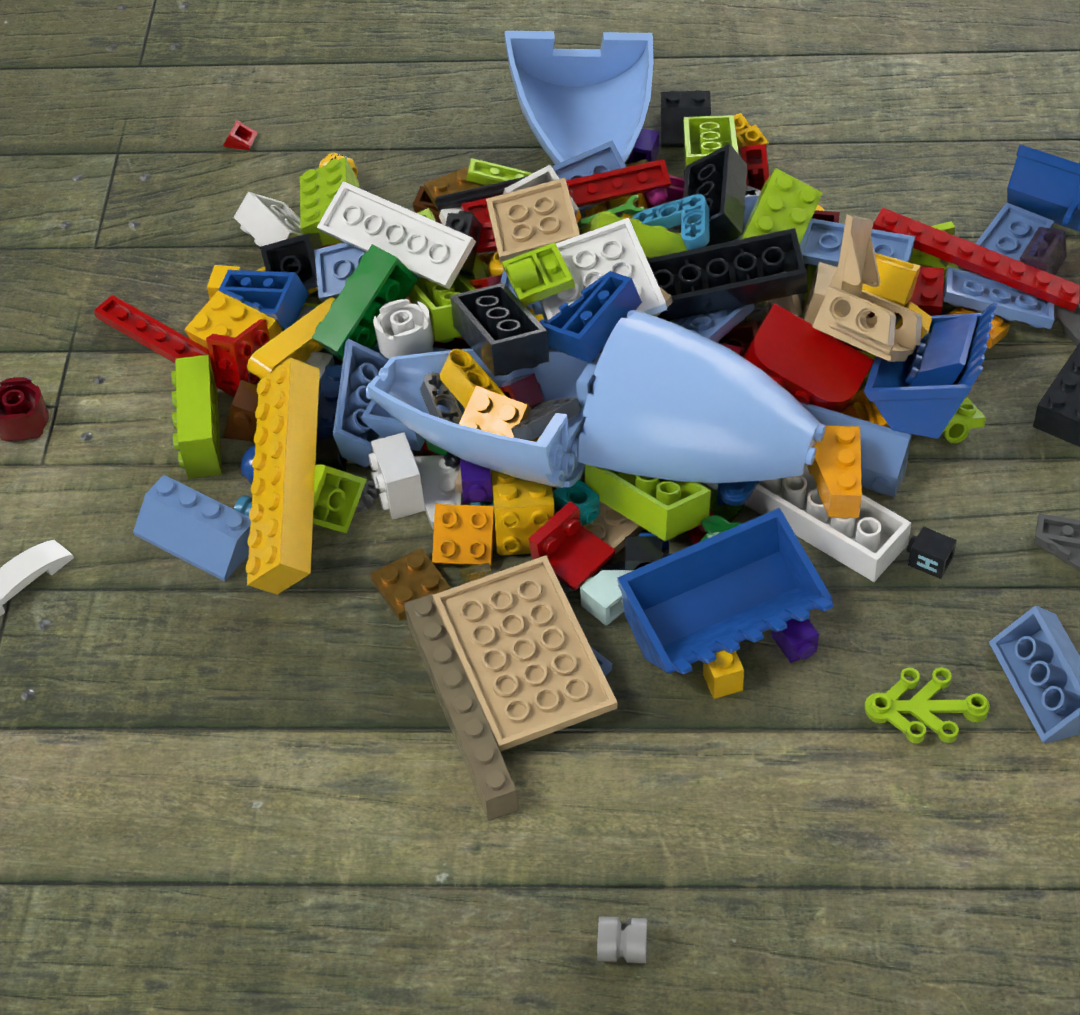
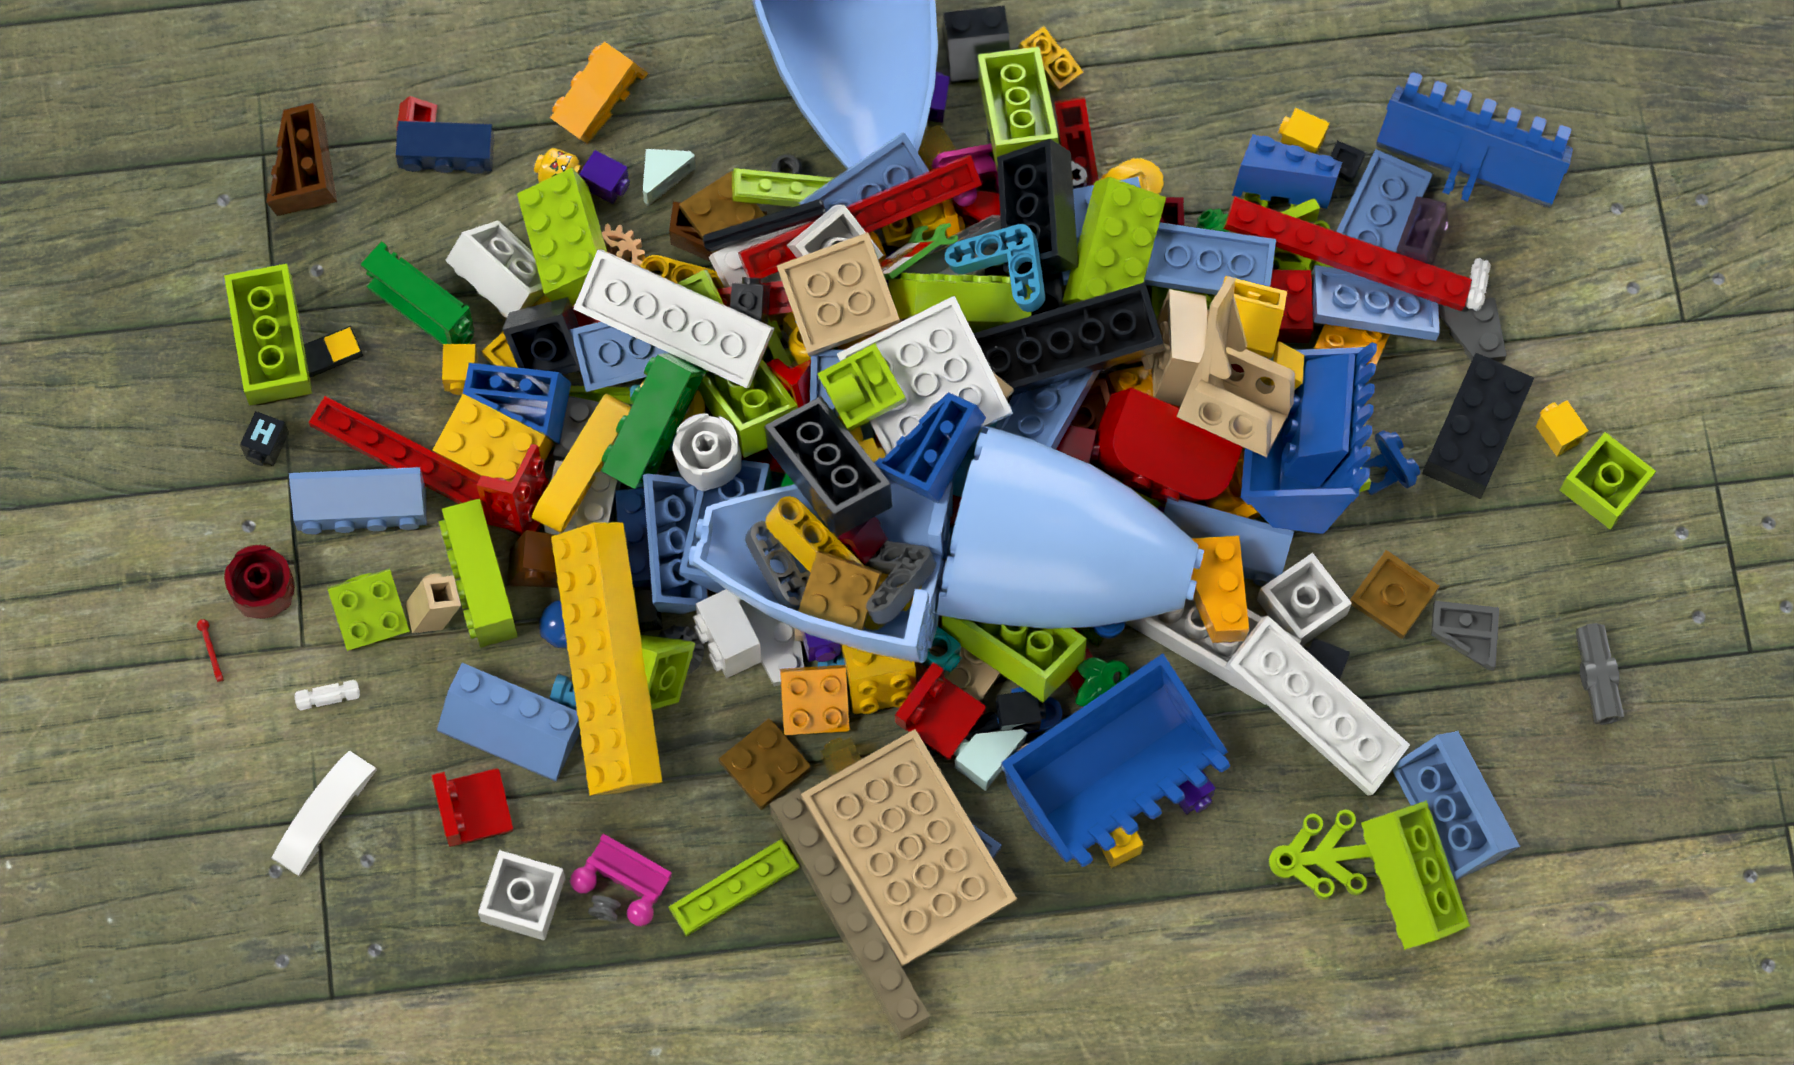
camera: 15 degrees left, 20 degrees up
none -> lime brick [224,263,313,406]
none -> black brick [240,411,289,467]
none -> reddish brown wedge [266,103,337,216]
none -> medium blue slope [289,467,427,534]
none -> white axle [295,680,360,710]
none -> tile [304,325,363,378]
none -> lime plate [327,568,410,651]
none -> green door [361,241,475,345]
none -> dark blue brick [395,121,494,174]
none -> tan brick [405,573,461,633]
none -> red bracket [431,768,513,847]
none -> white brick [478,850,565,941]
none -> light orange wedge [550,41,648,144]
none -> dark pink gear [570,834,672,926]
none -> dark purple brick [579,150,630,204]
none -> dark grey bush [588,896,621,921]
none -> light aqua slope [643,149,695,206]
none -> lime tile [669,839,799,937]
none -> white plate [1225,616,1410,795]
none -> blue wedge [1232,134,1342,208]
none -> white brick [1257,553,1352,646]
none -> yellow brick [1278,108,1330,154]
none -> black plate [1330,140,1366,183]
none -> pearl gold plate [1350,550,1440,639]
none -> lime slope [1361,800,1470,950]
none -> blue bracket [1362,430,1420,495]

